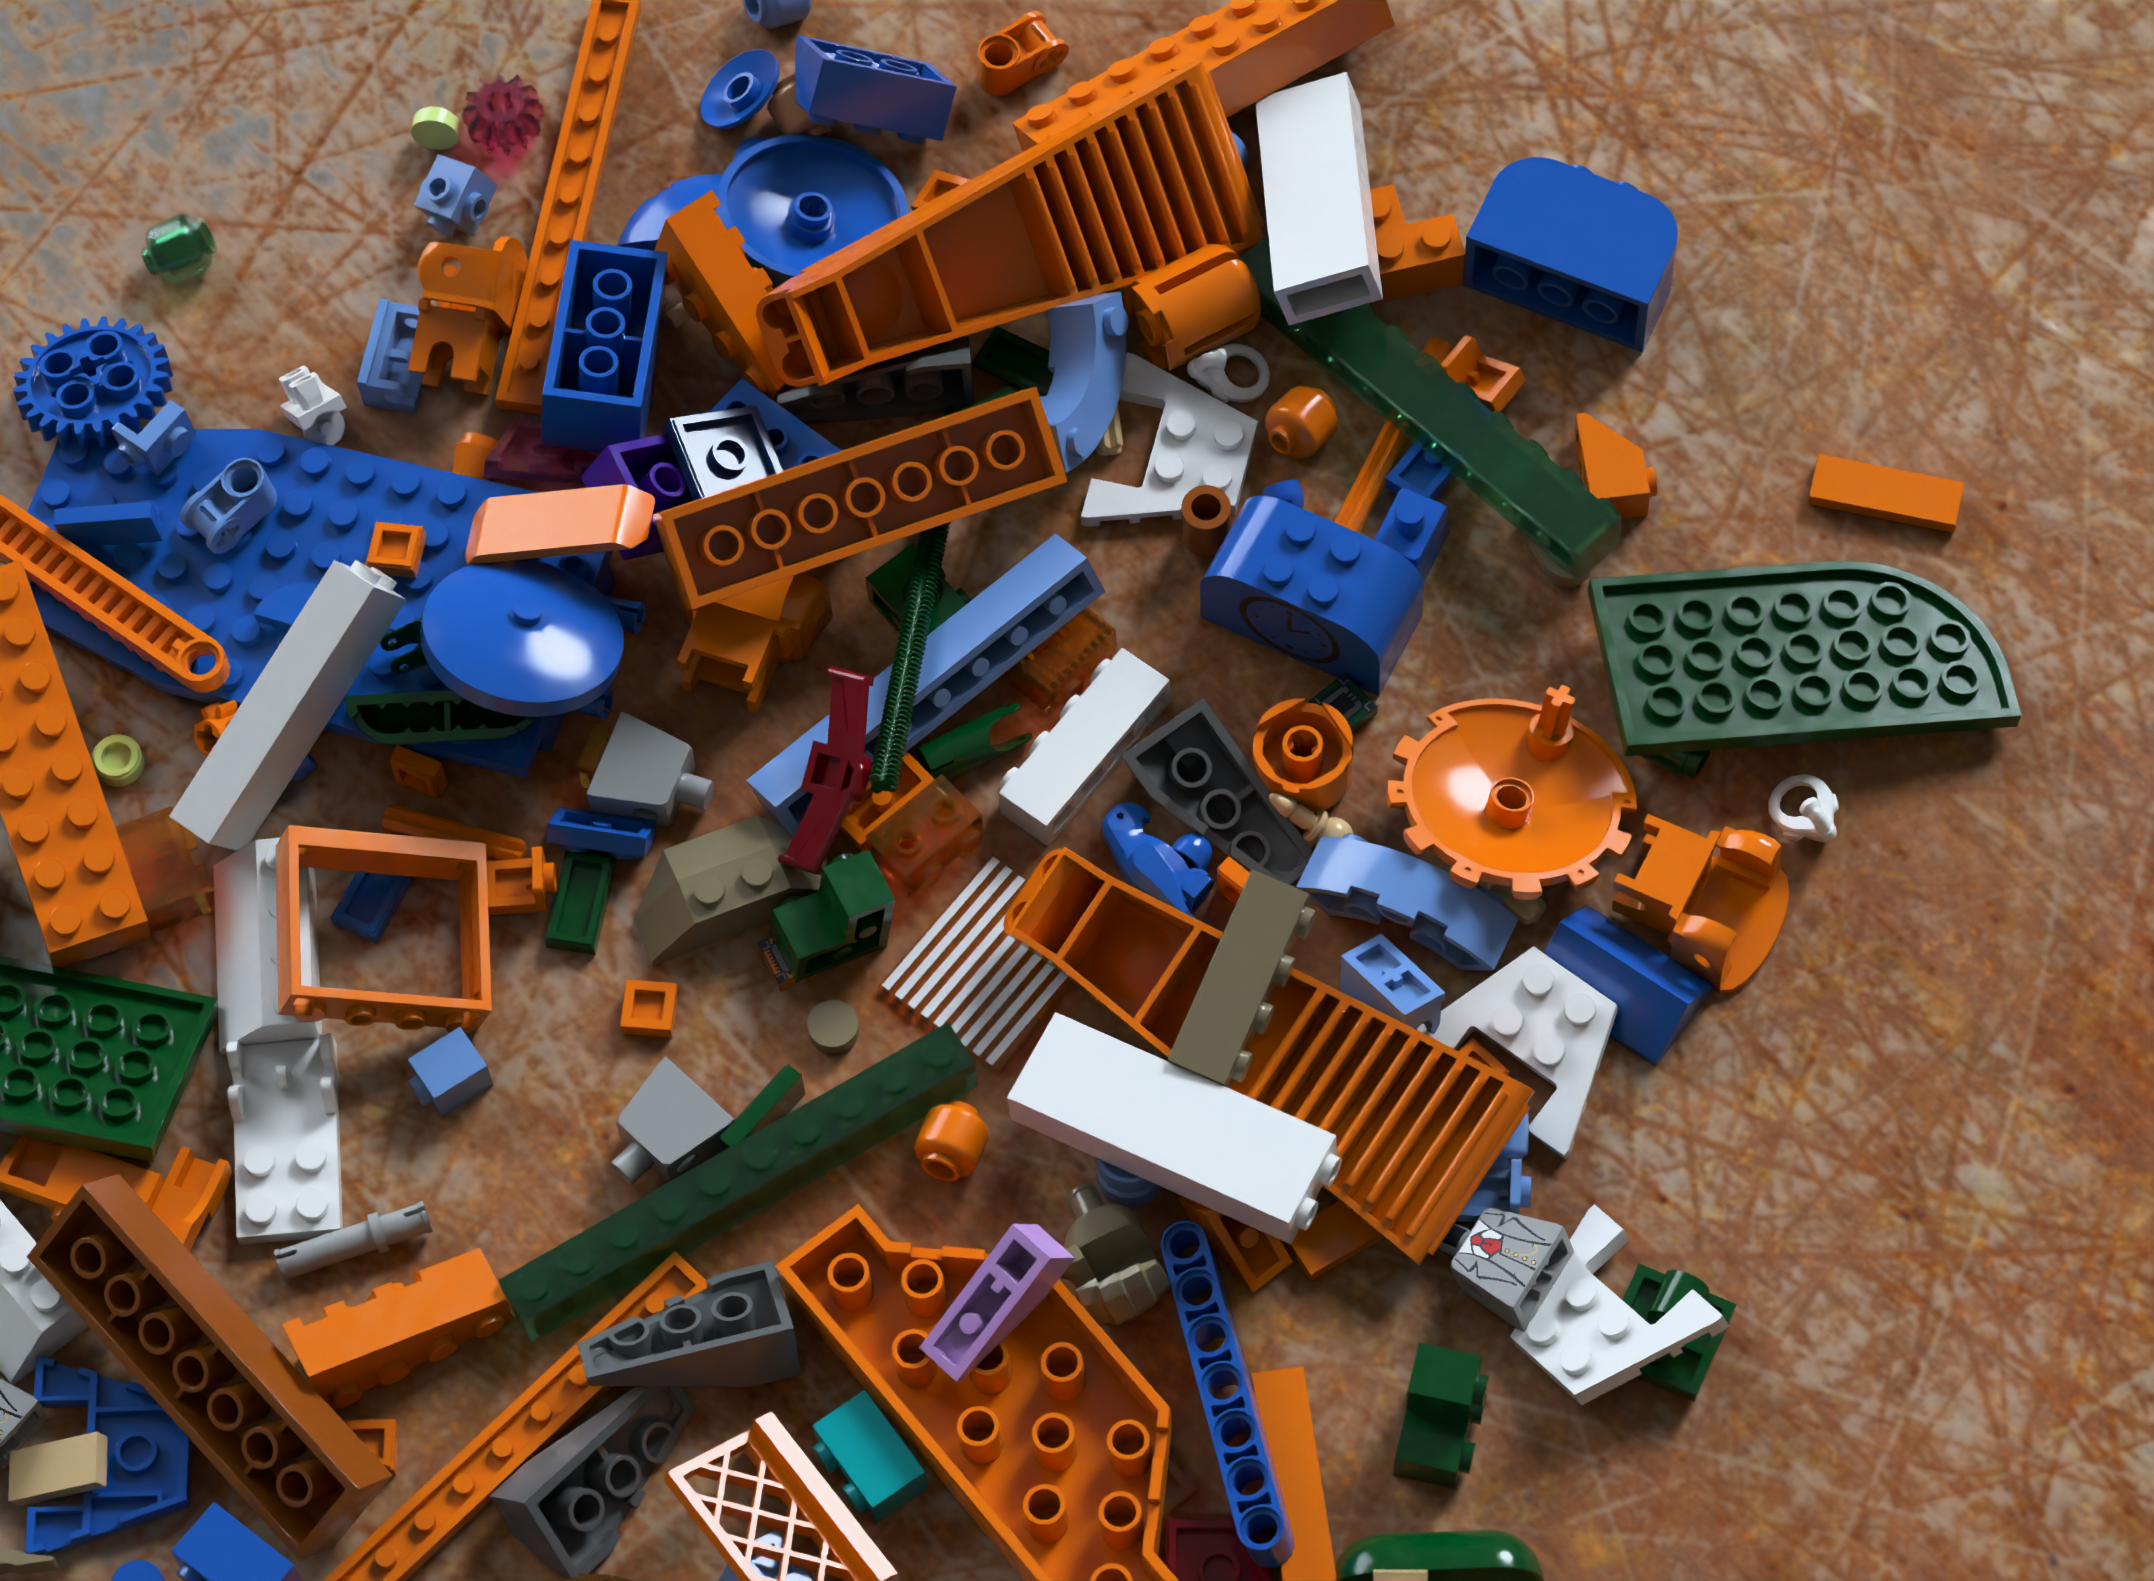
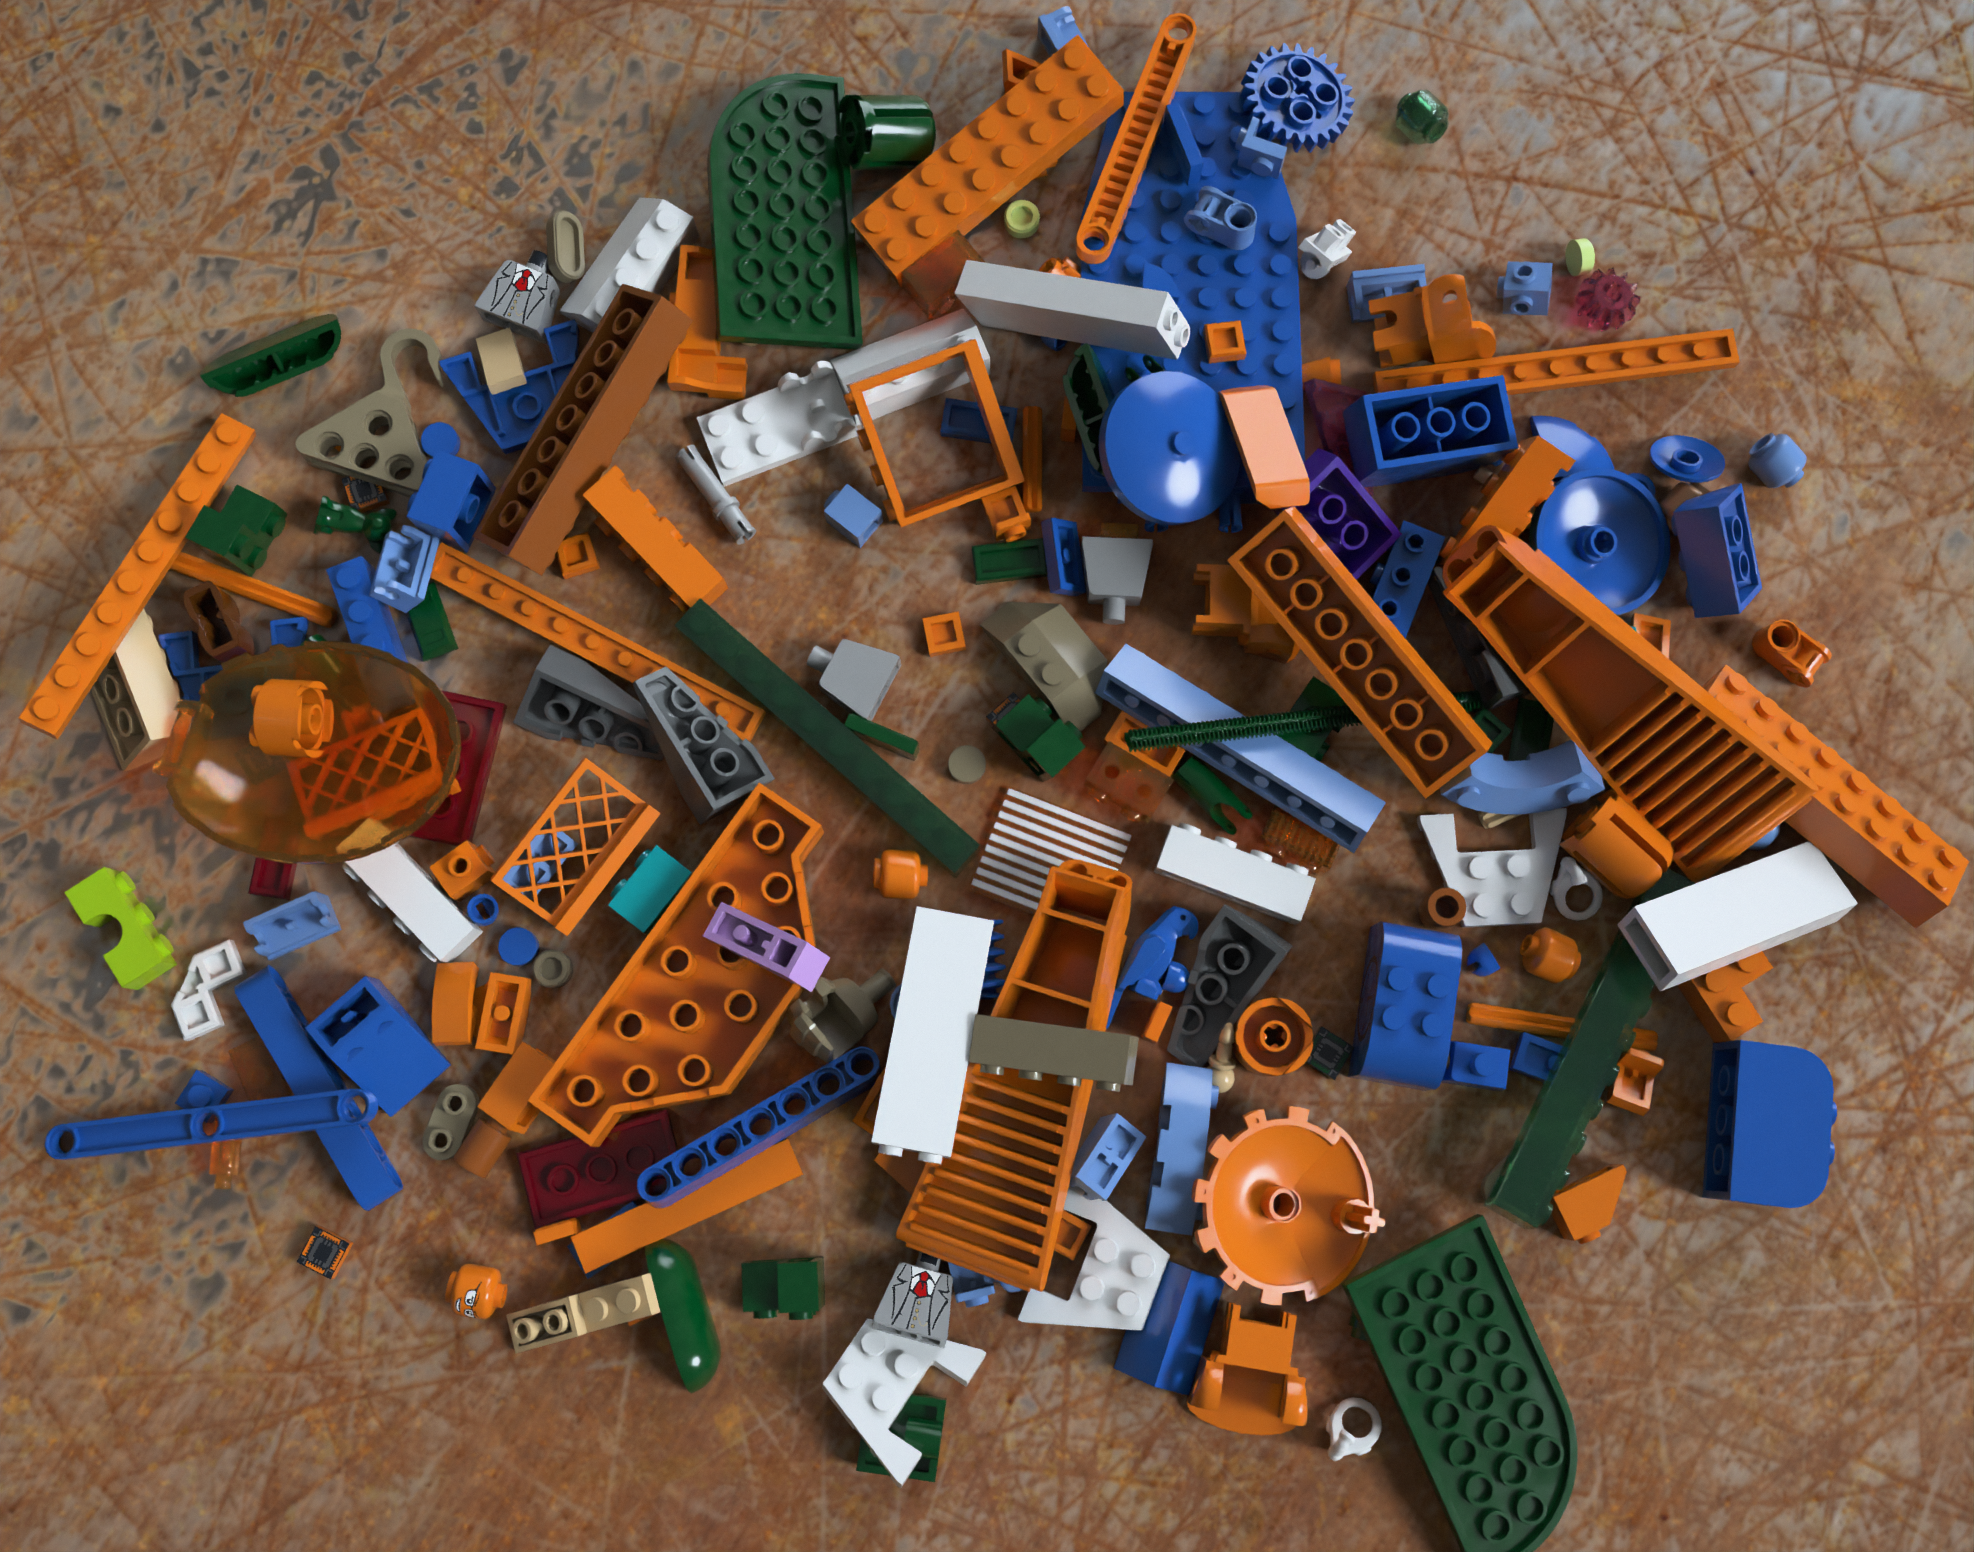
camera: 70 degrees right, 15 degrees up
tile [664,405,783,501] -> none
dark red plate [778,666,874,875] -> none
orange tile [1808,454,1964,533] -> none

